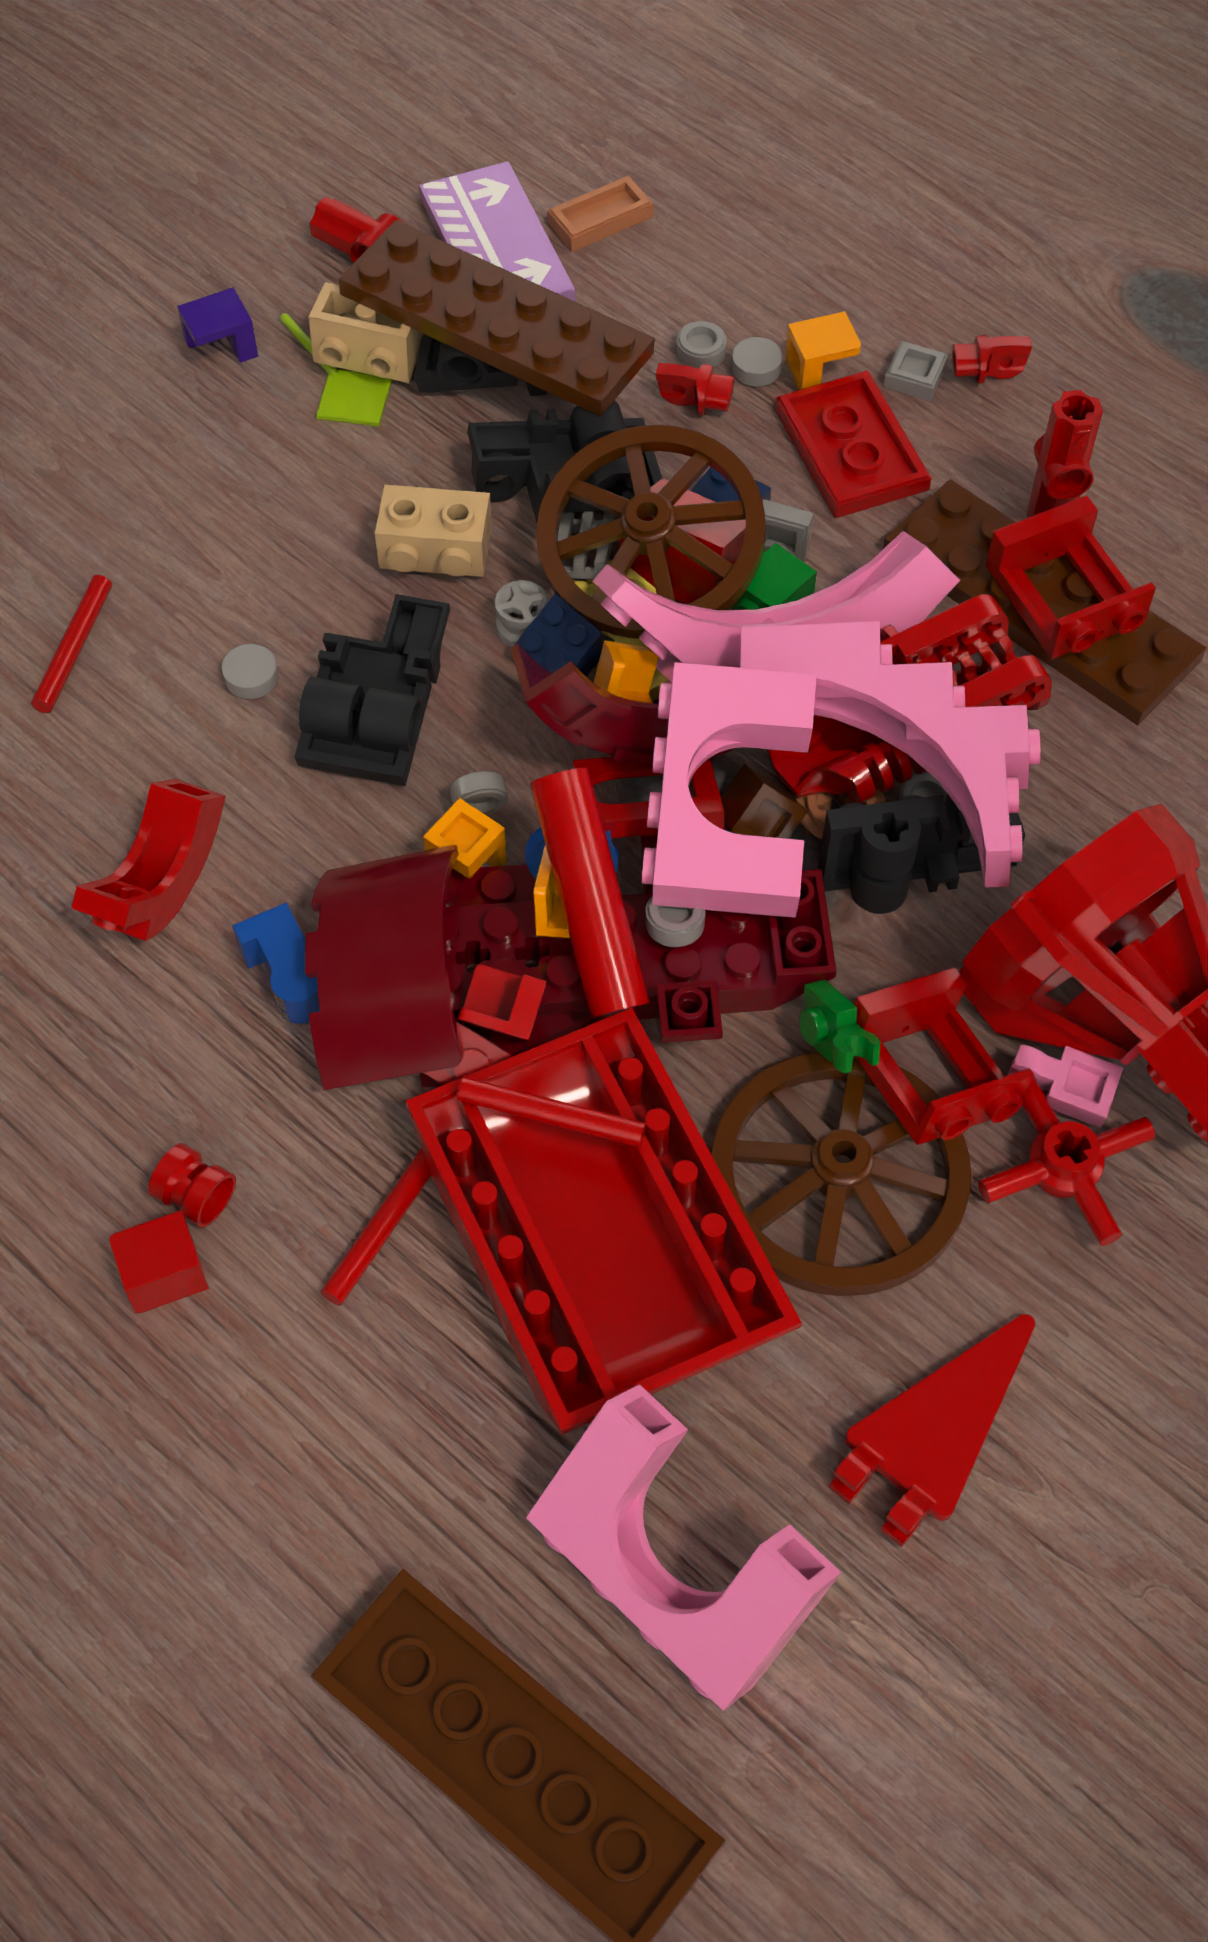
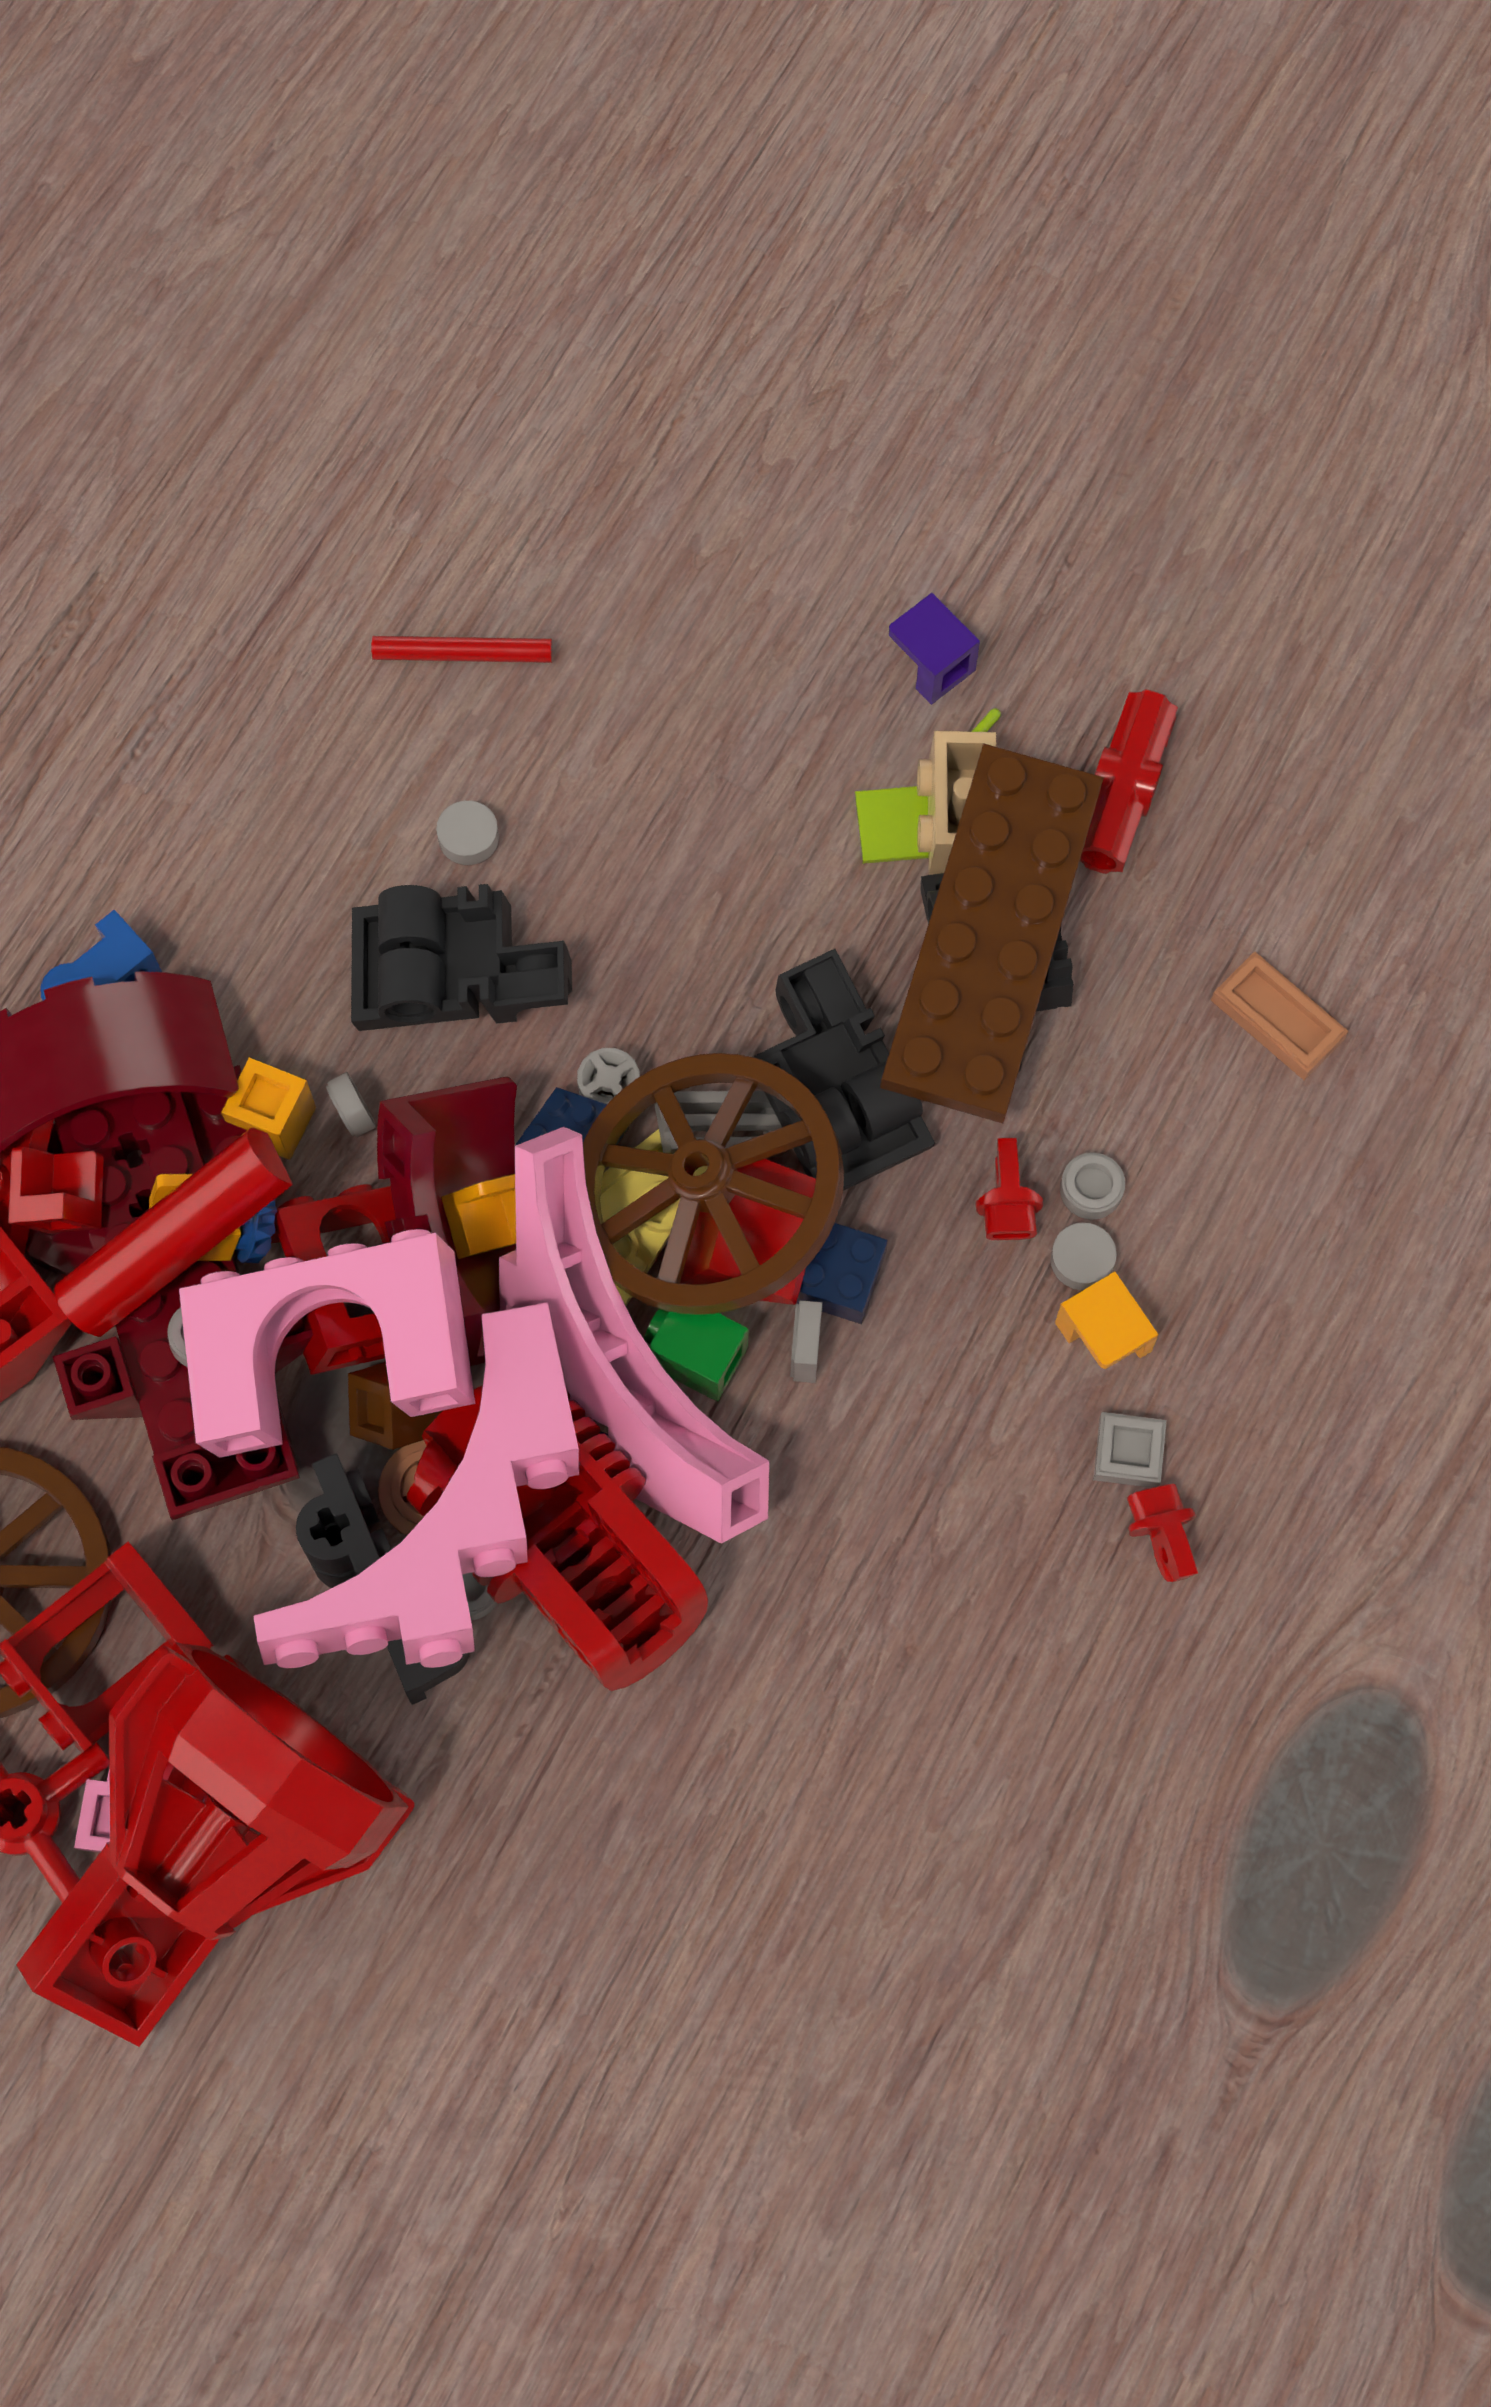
camera: 75 degrees right, 10 degrees up
red arch [71,778,226,941] -> none
tan brick [375,484,492,577] -> none
lavender tile [419,161,576,302] -> none
red tile [774,370,932,519] -> none
green plate [799,979,880,1074] -> none
reddish brown plate [883,479,1206,726] -> none
red panel [986,496,1156,660] -> none
red piece [1027,389,1103,518] -> none

